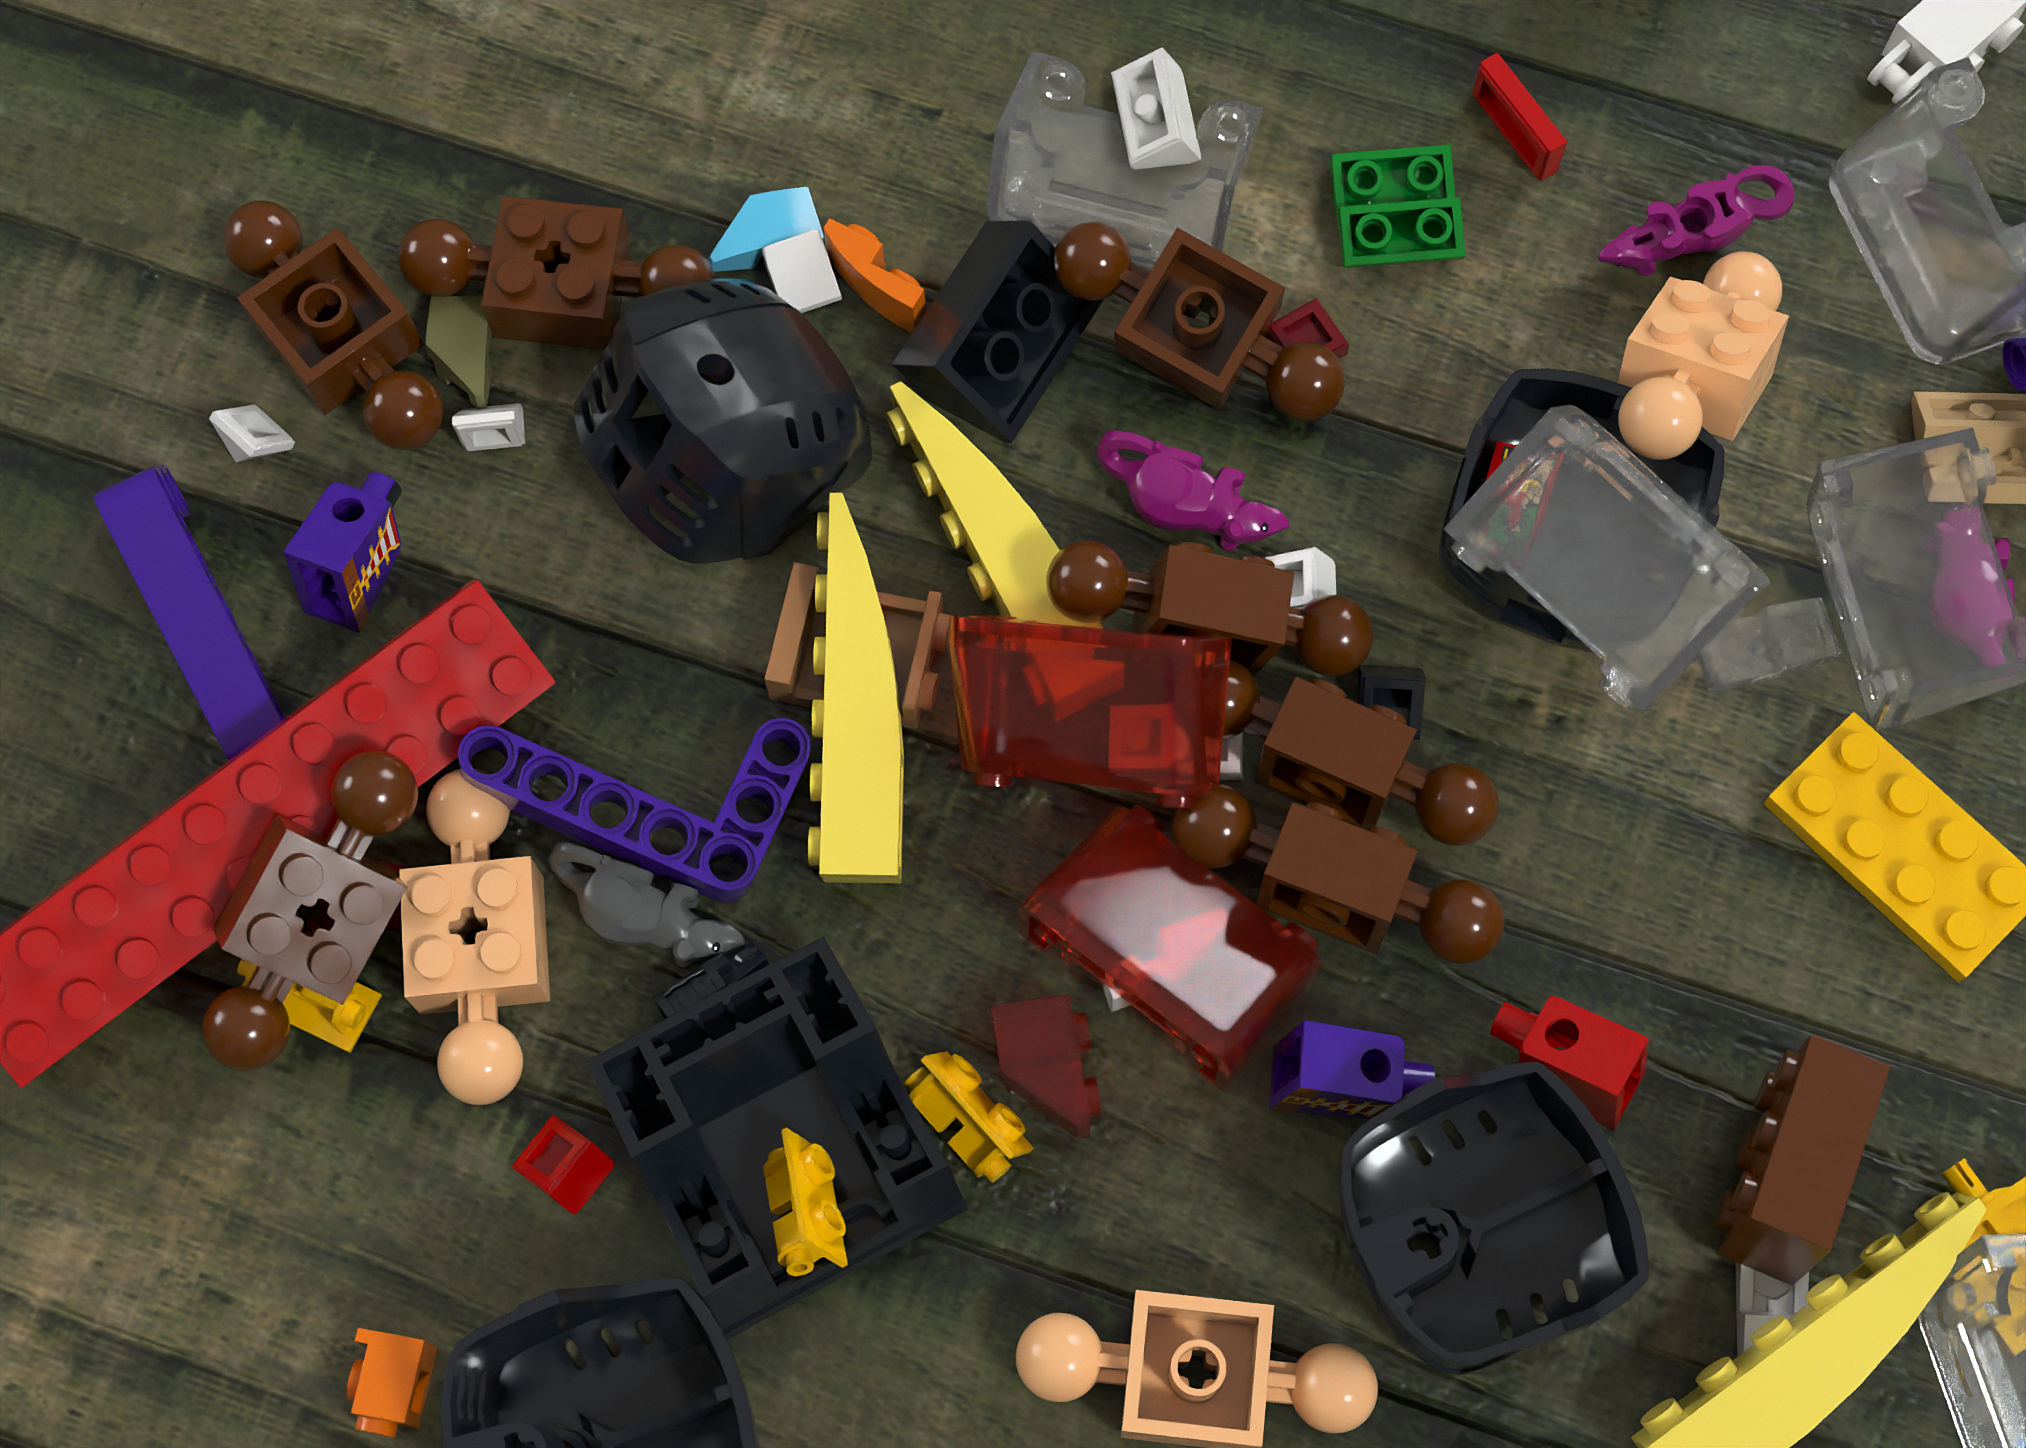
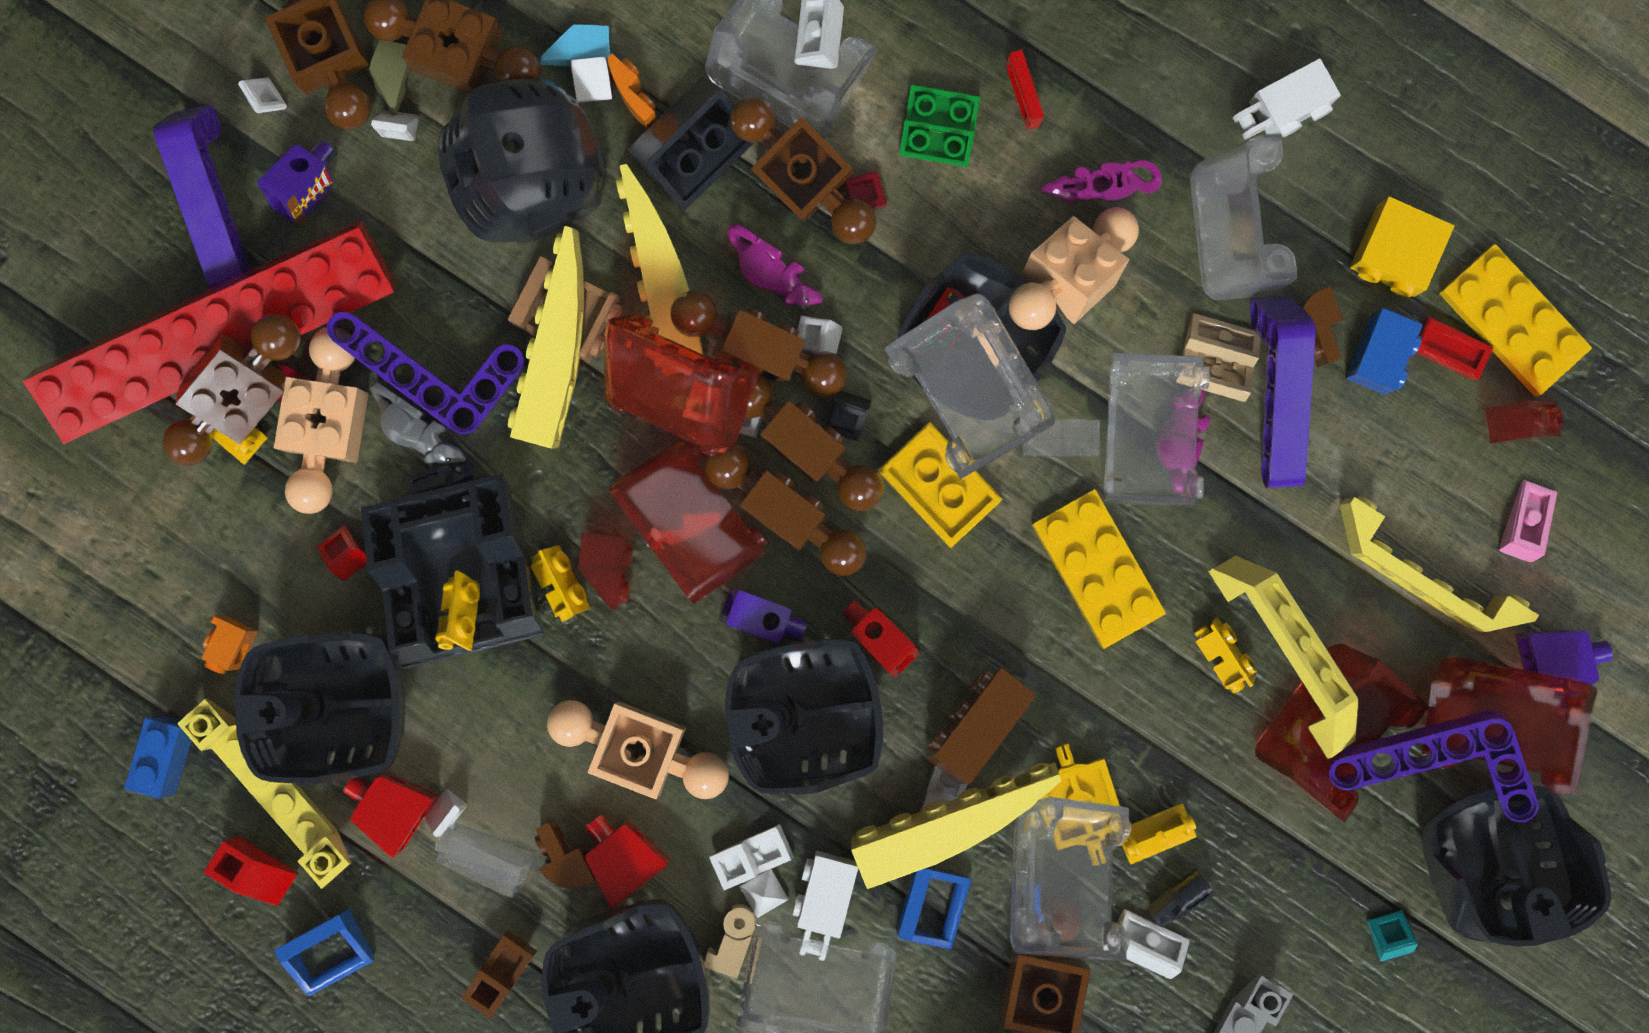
camera: 10 degrees right, 15 degrees up
none -> yellow tile [877,422,1003,548]

